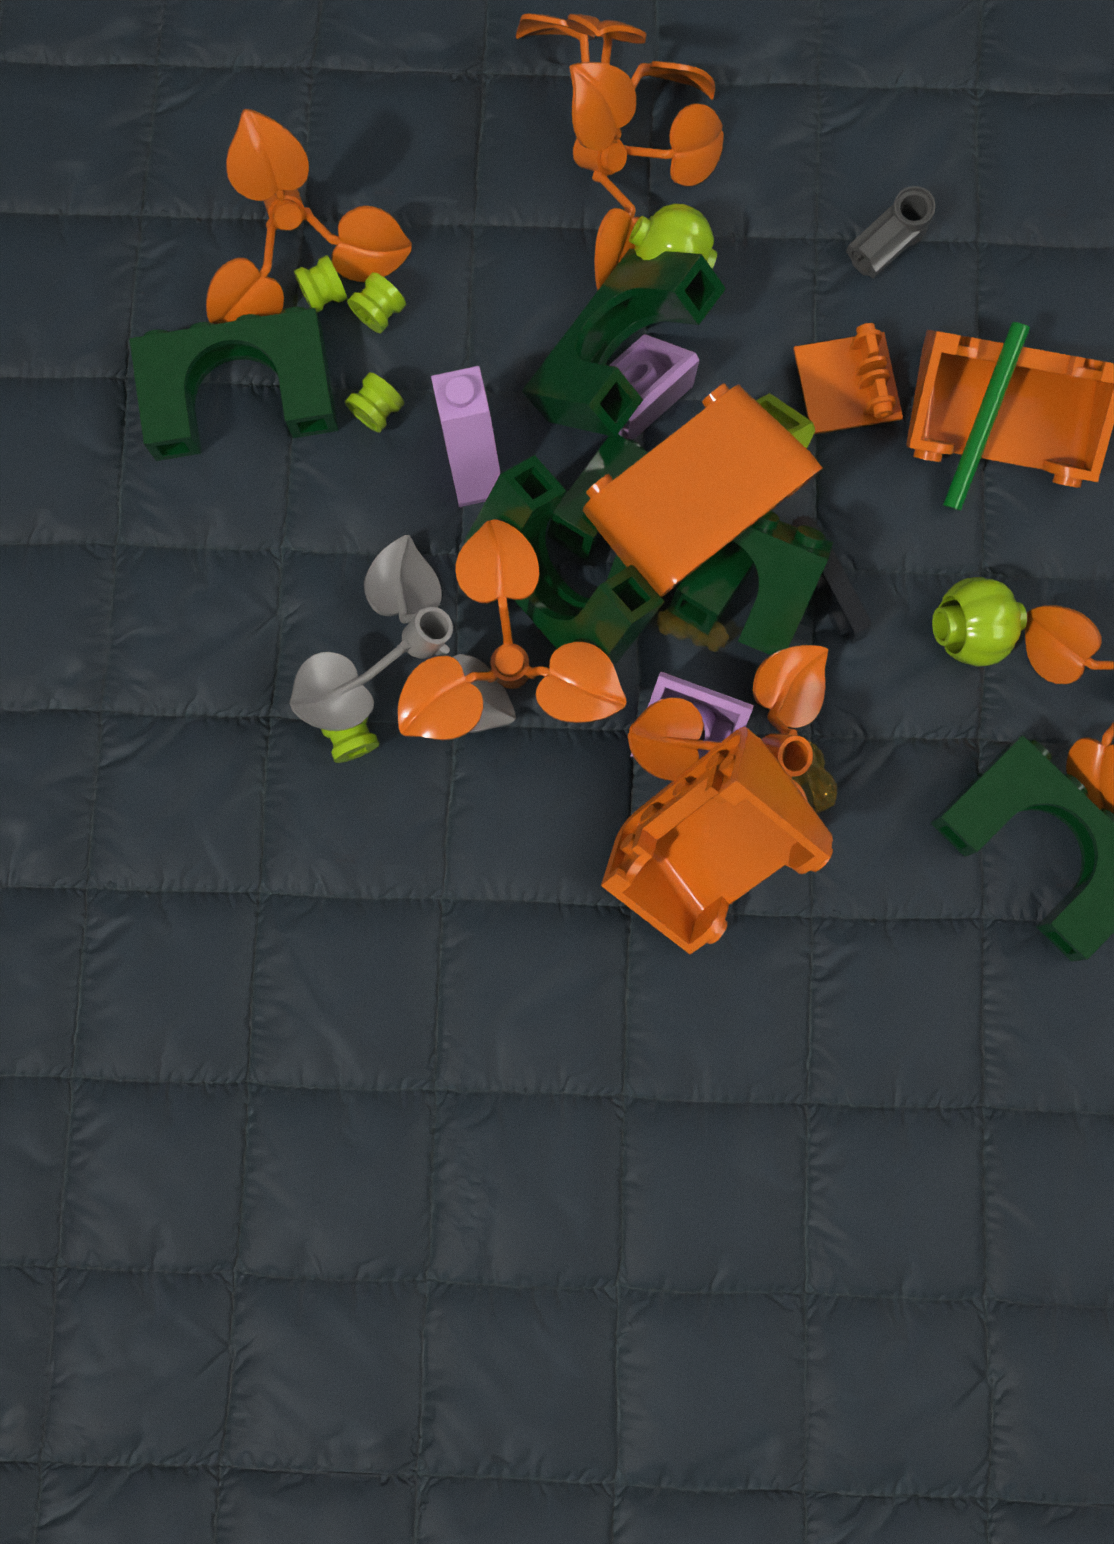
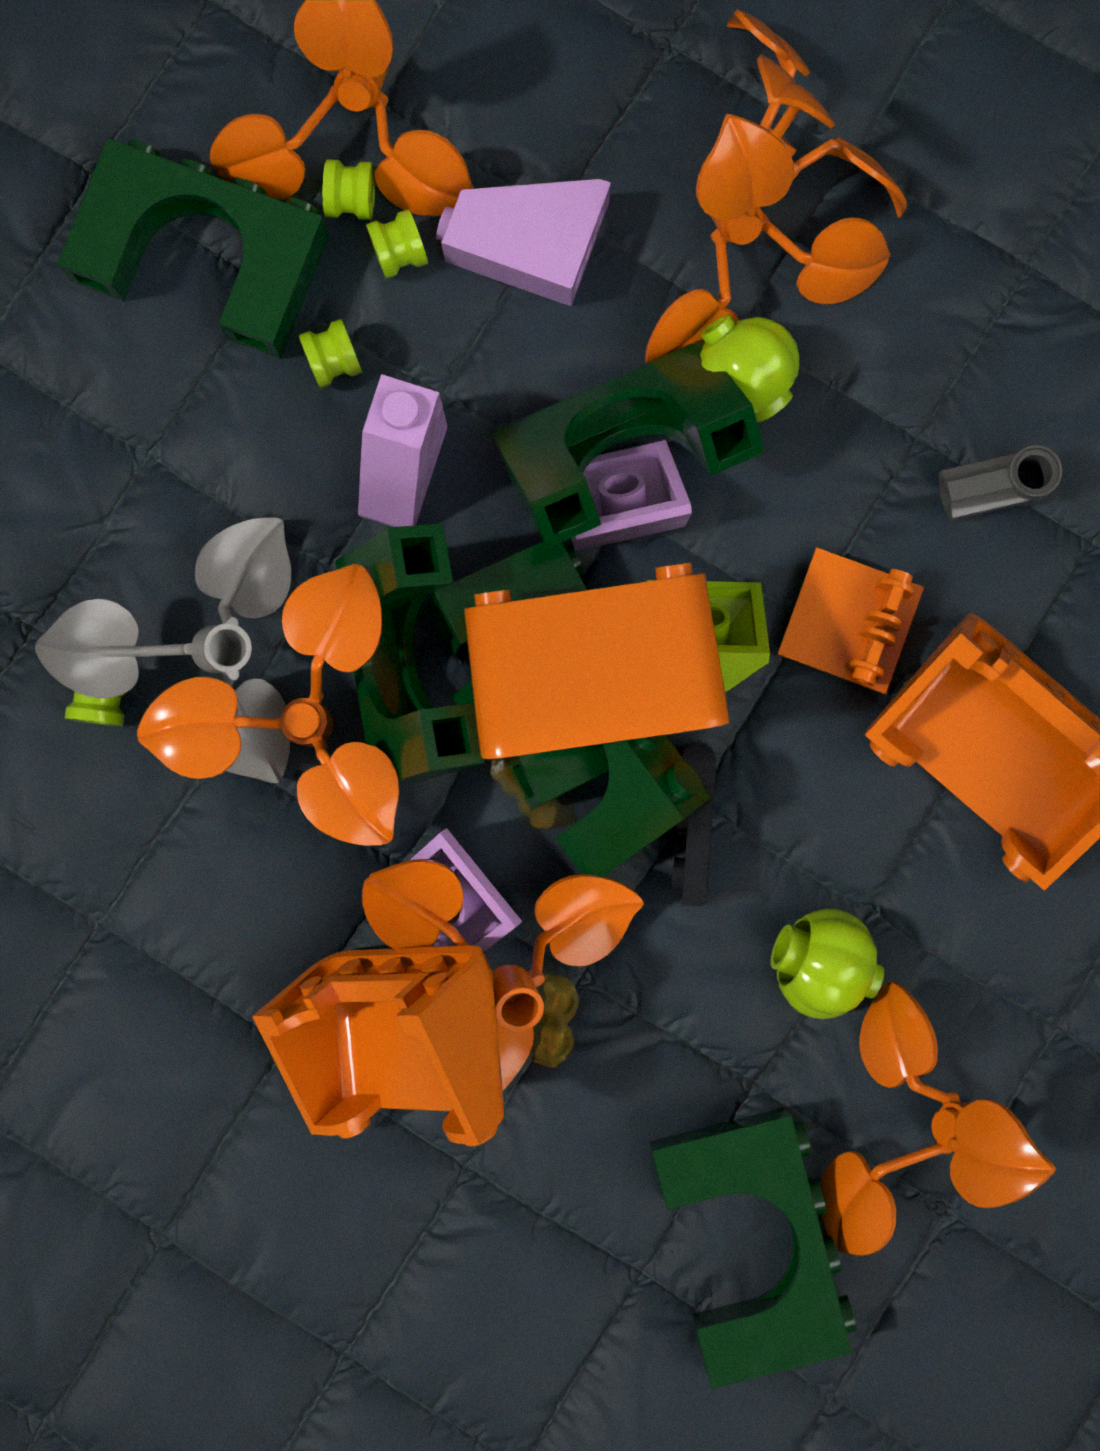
camera: 30 degrees right, 5 degrees up
green bar [943,322,1030,511] -> none
none -> lavender slope [436,179,611,306]

